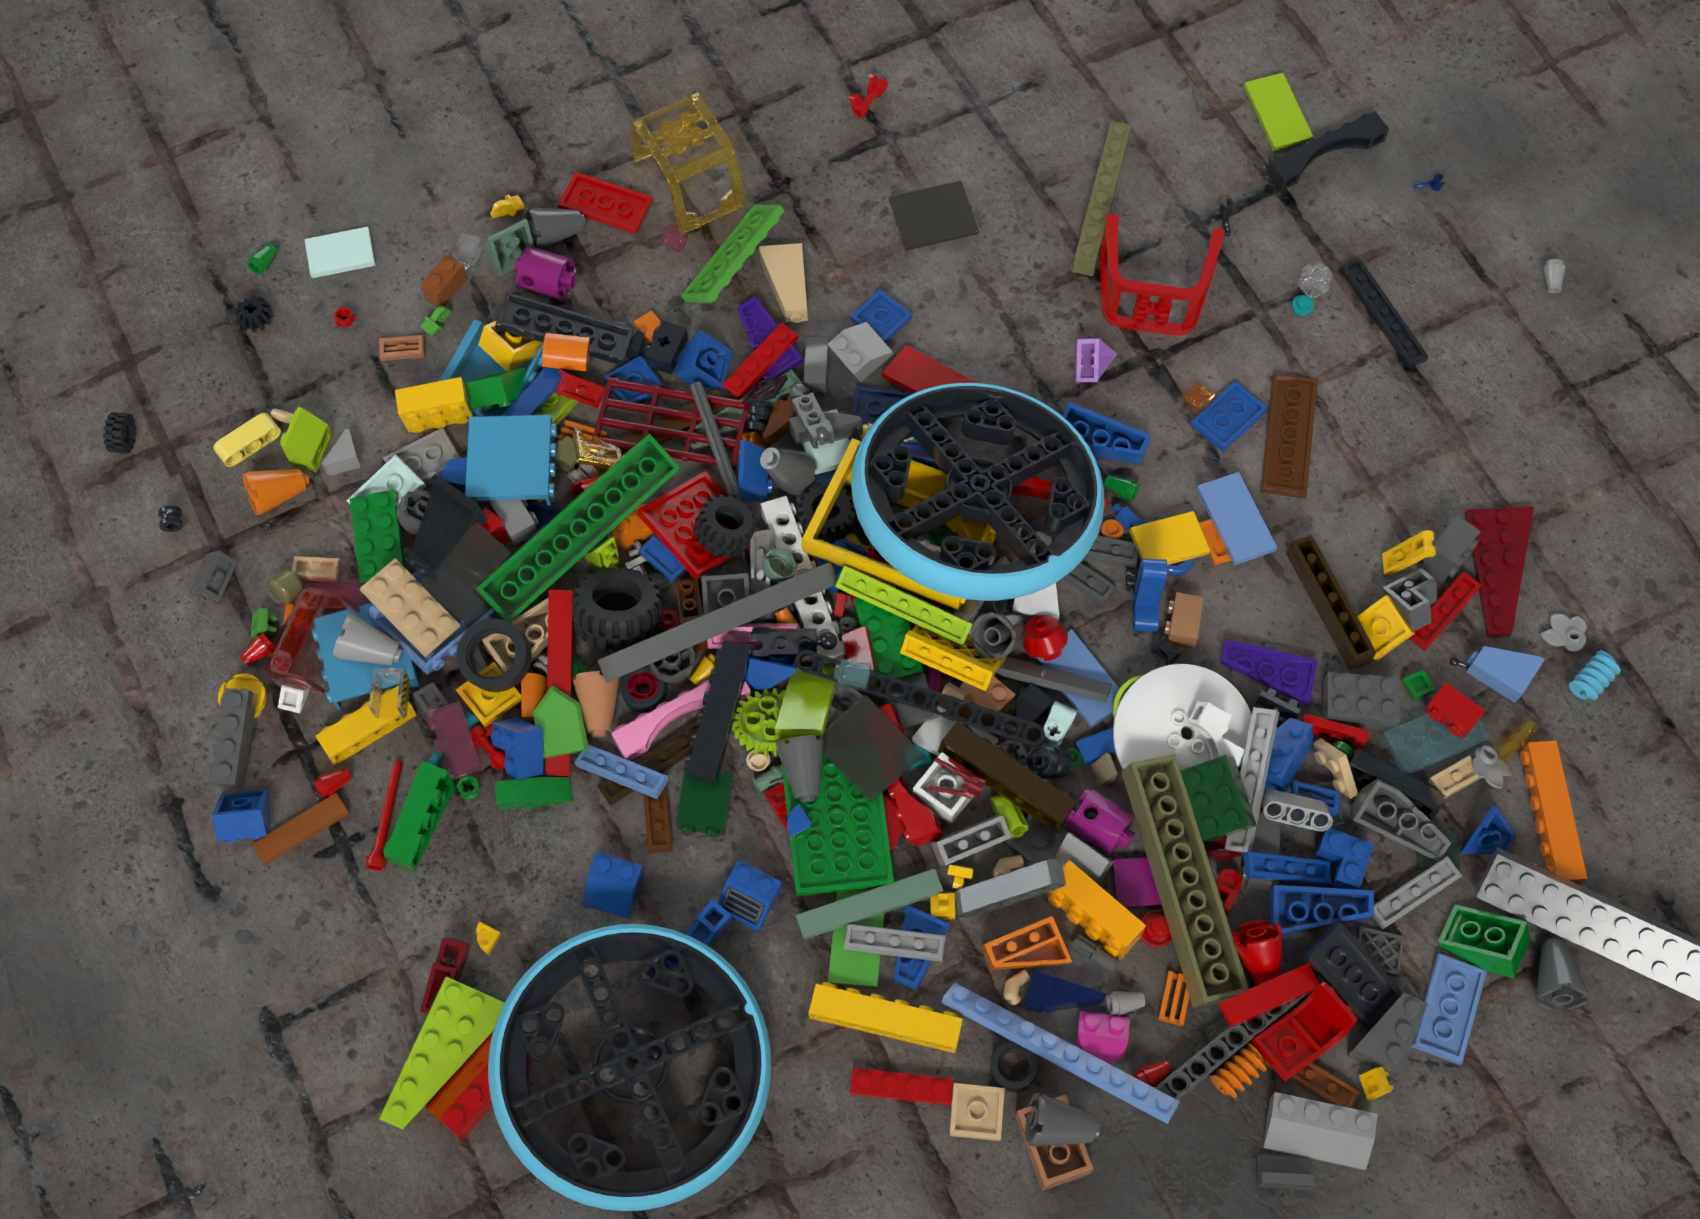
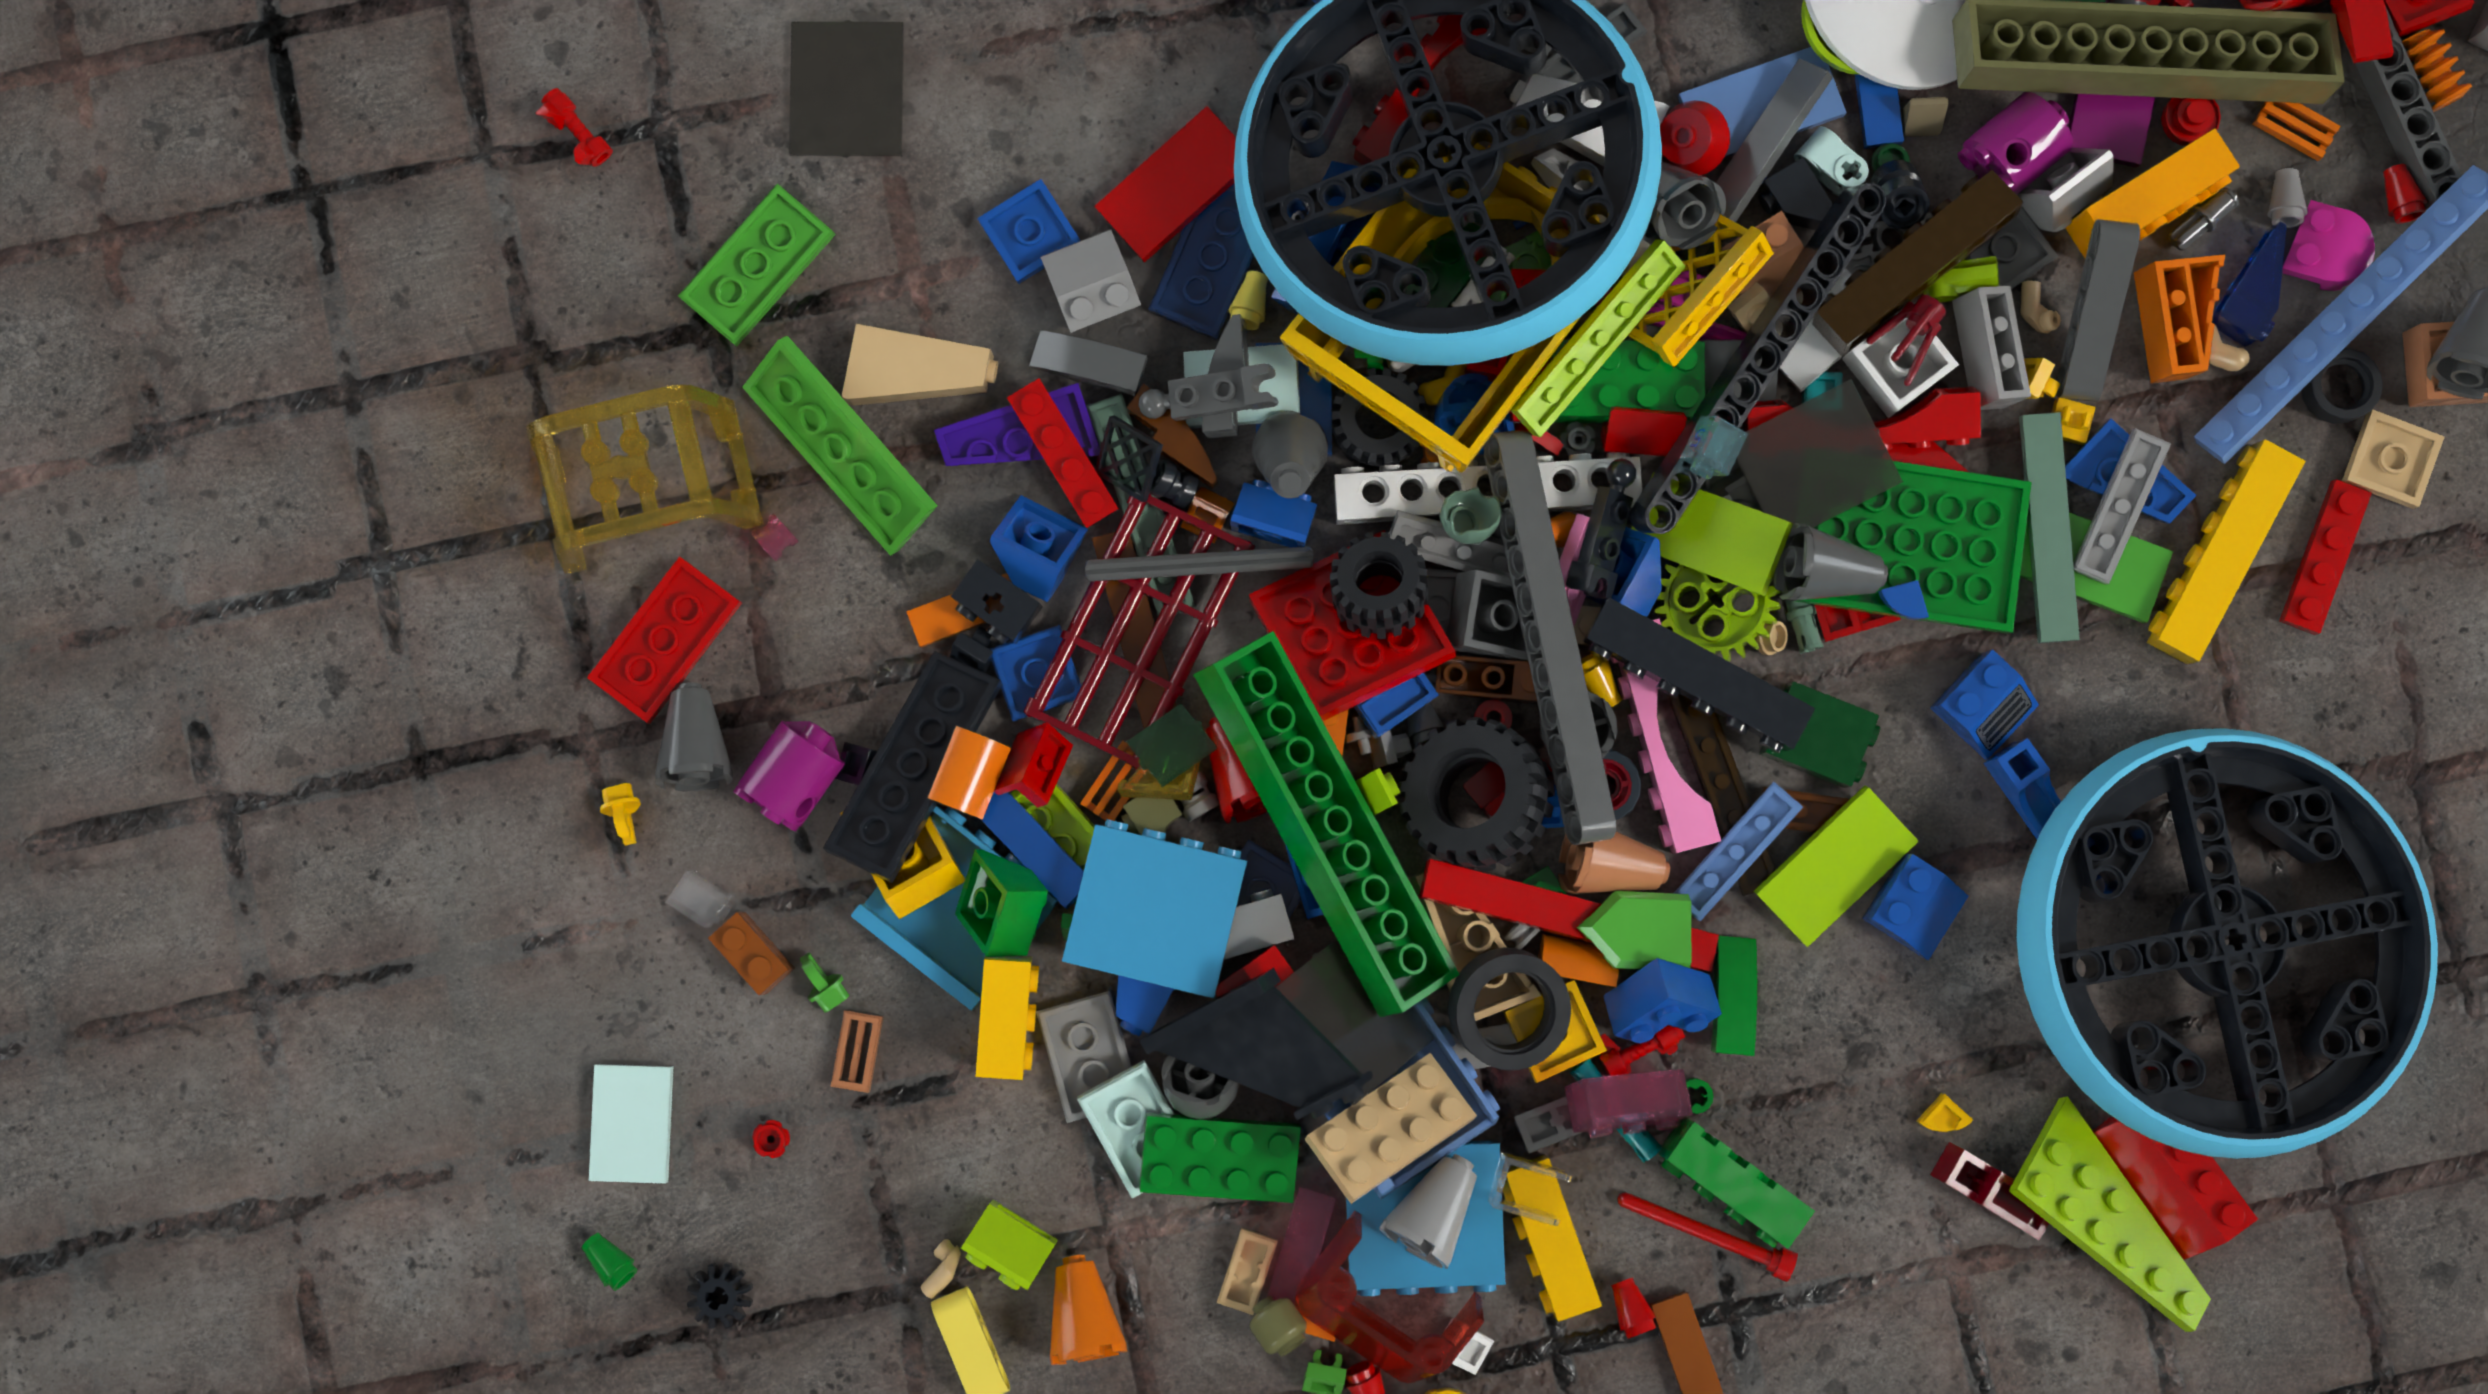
camera: 70 degrees left, 20 degrees up
light grey slope [322,429,361,476] -> none
sand green slope [484,219,534,277] -> none
none -> bright green tile [678,184,836,347]
none -> clear green piece [1127,704,1217,788]
none -> lime tile [1753,785,1919,947]

